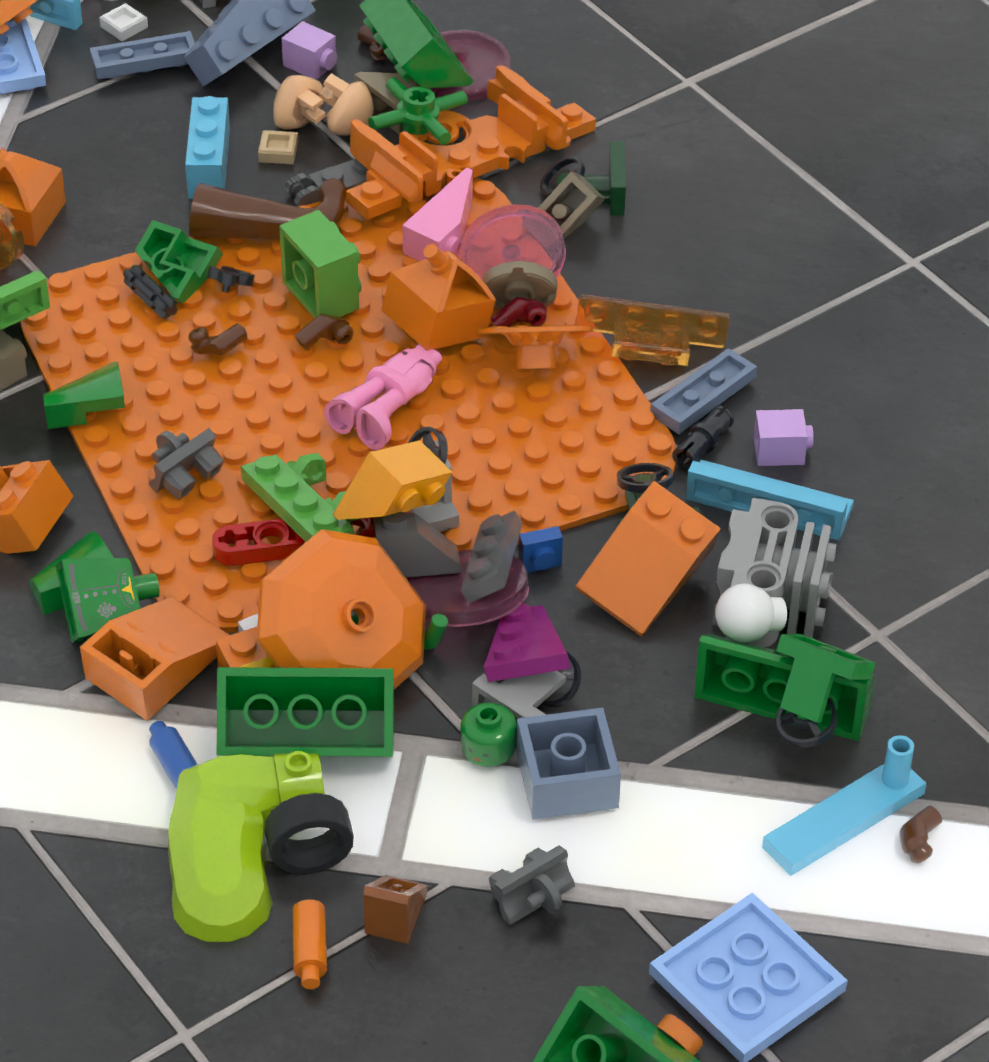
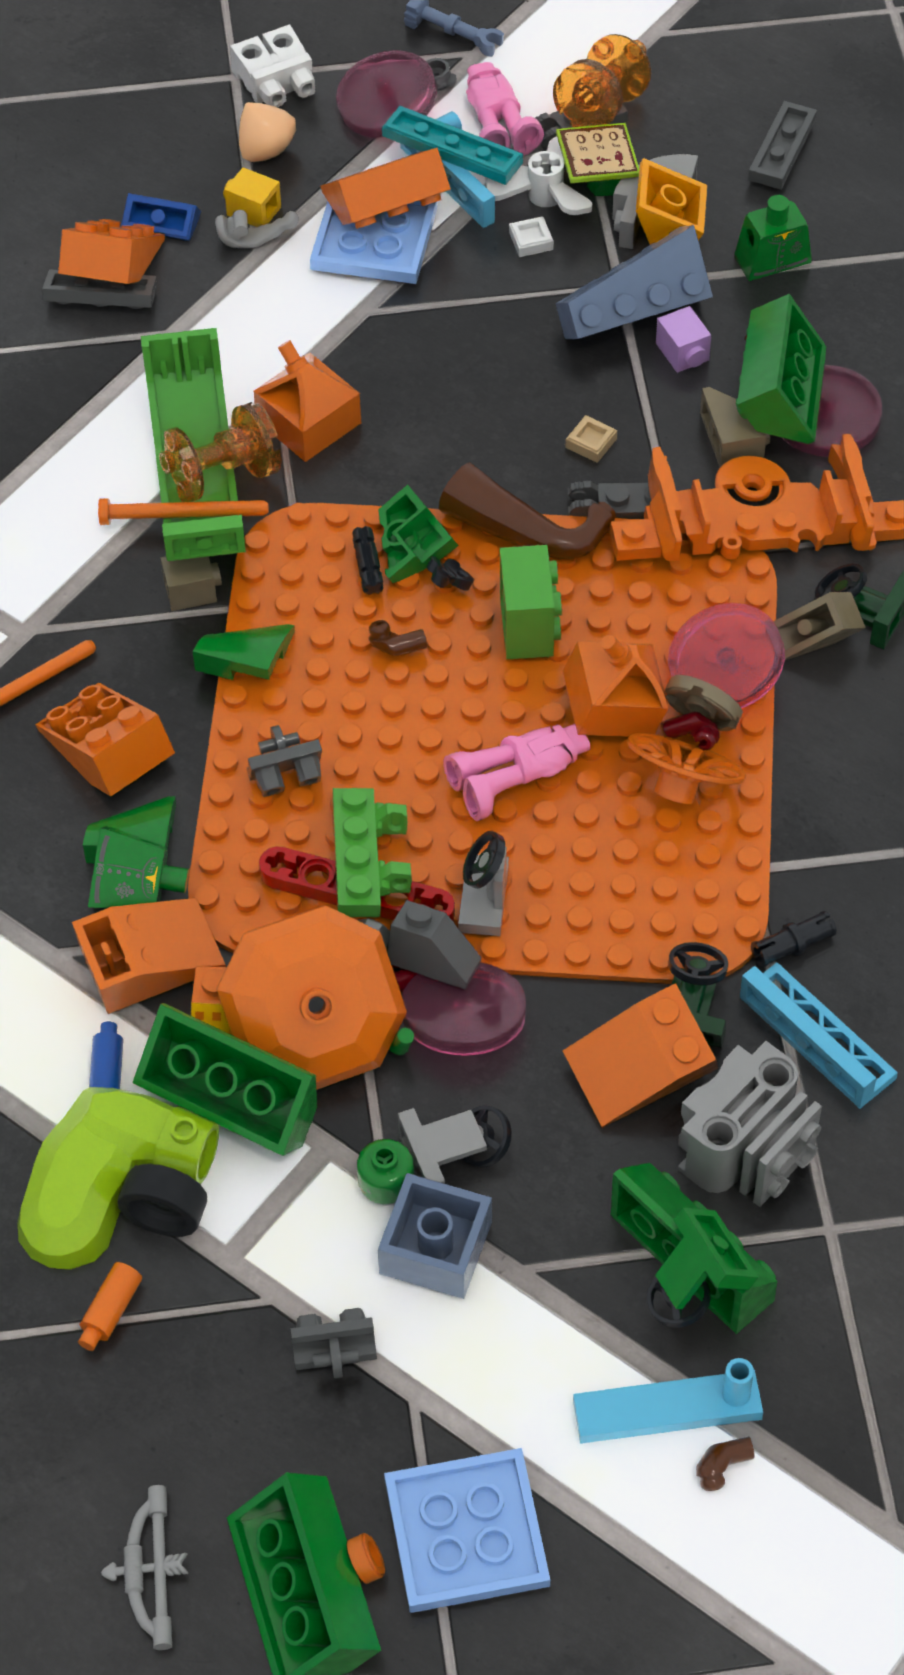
camera: 30 degrees right, 10 degrees up
sand blue plate [90,31,195,79] -> none
medium azure brick [185,96,230,199] -> none
light nougat piece [273,75,326,130] -> none
reddish brown arm [294,314,354,350] -> none
light nougat piece [318,73,374,135] -> none
light orange slope [333,440,453,520] -> none
dark orange slope [363,875,429,944] -> none
green bar [368,77,468,145] -> none
bright pink slope [402,167,473,261] -> none
dark grey plate [461,510,523,603] -> none
magenta wing [484,604,571,682] -> none
blue plate [518,526,563,573] -> none
clear orange bracket [575,294,730,366] -> none
sand blue plate [650,348,757,434] -> none
white piece [715,583,787,643] -> none
lavender brick [753,409,813,466] -> none

